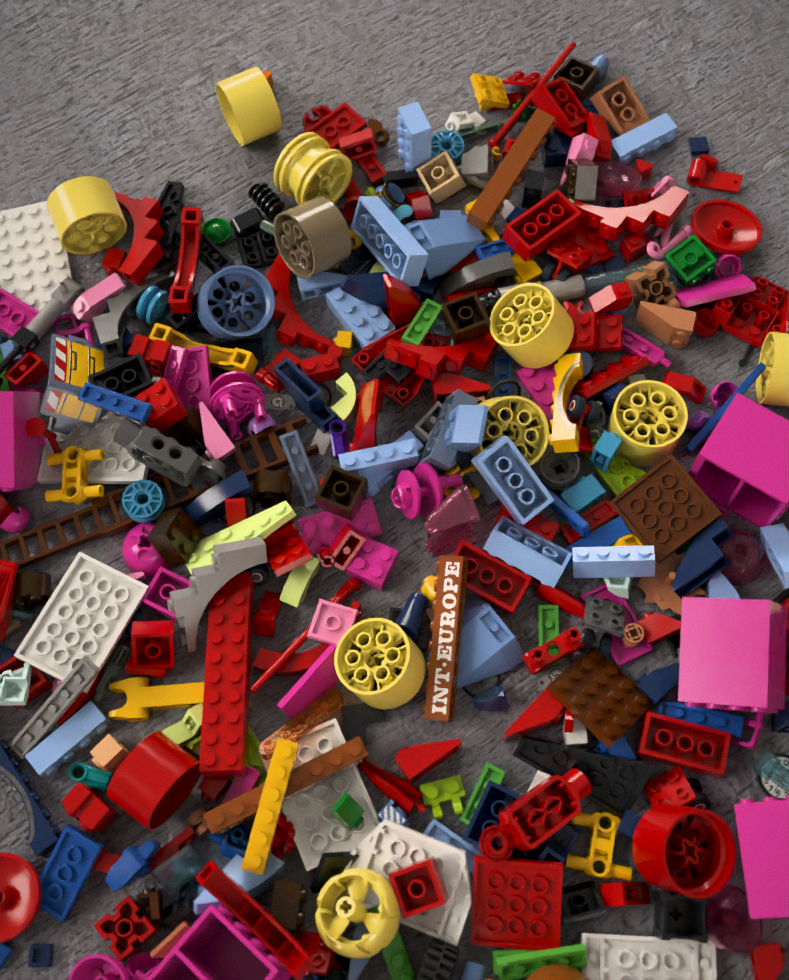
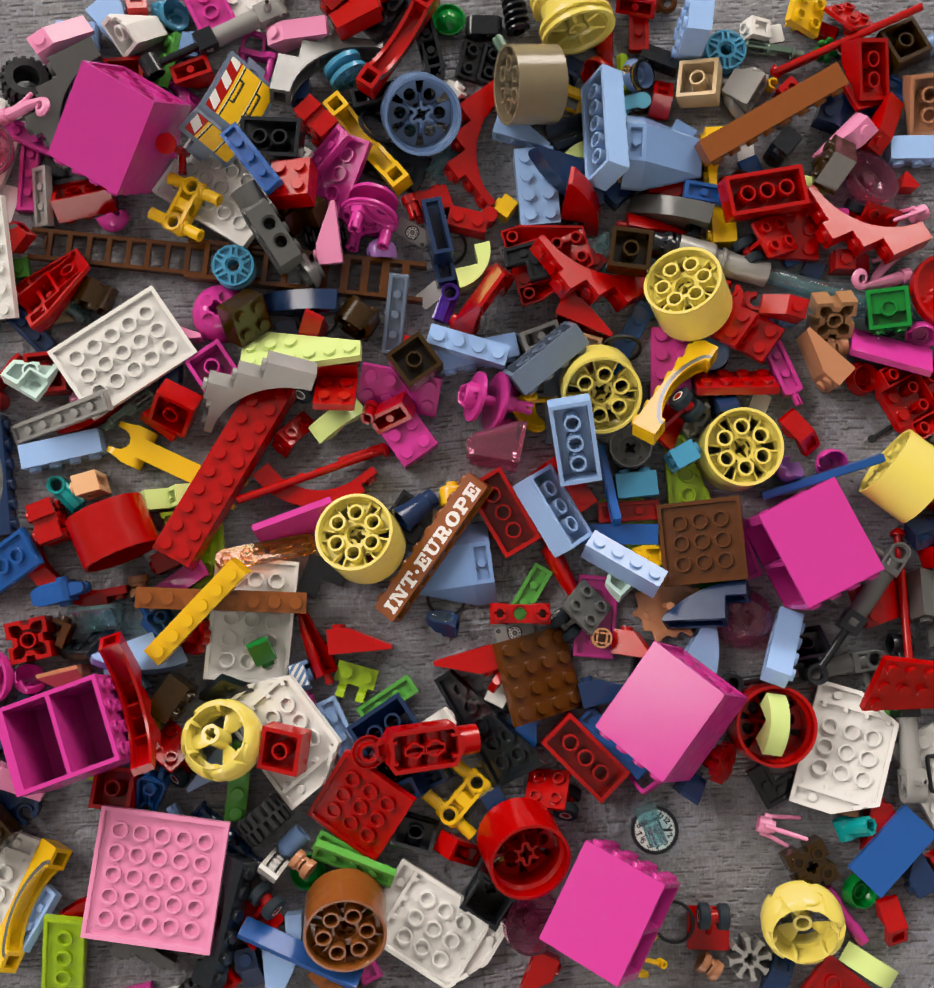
camera: 25 degrees right, 15 degrees up
bright pink plate [307,599,358,646] -> none
bright green plate [401,299,441,346] -> none
medium blue slope [445,405,489,453] -> none

